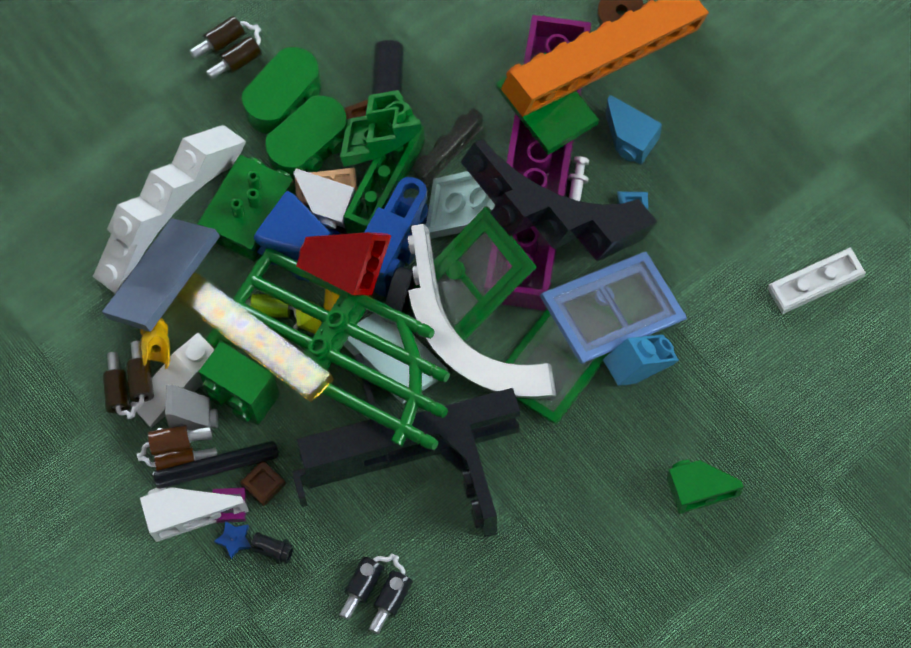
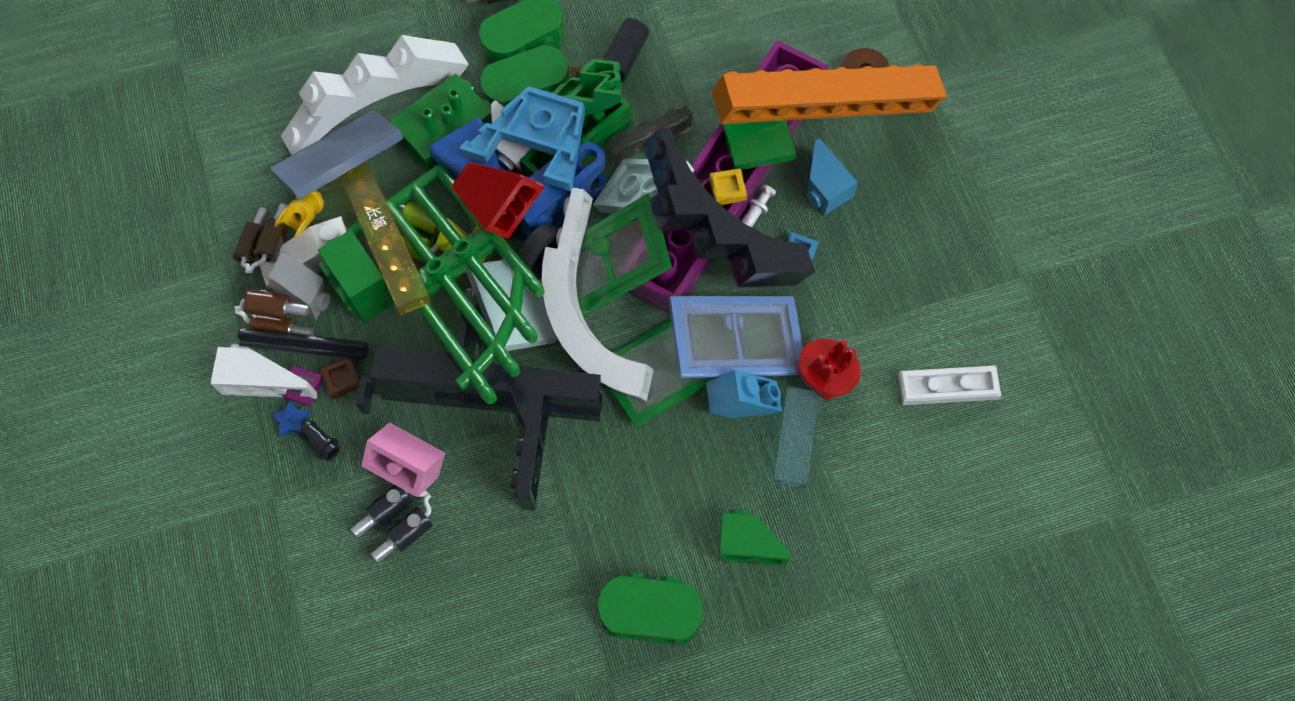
camera: 20 degrees right, 0 degrees up
none -> bright pink brick [361,422,445,497]
none -> dark azure wing [459,86,585,191]
none -> green brick [598,572,703,645]
none -> yellow tile [709,168,747,205]
none -> clear light blue tile [773,387,819,488]
none -> red plate [795,339,861,400]

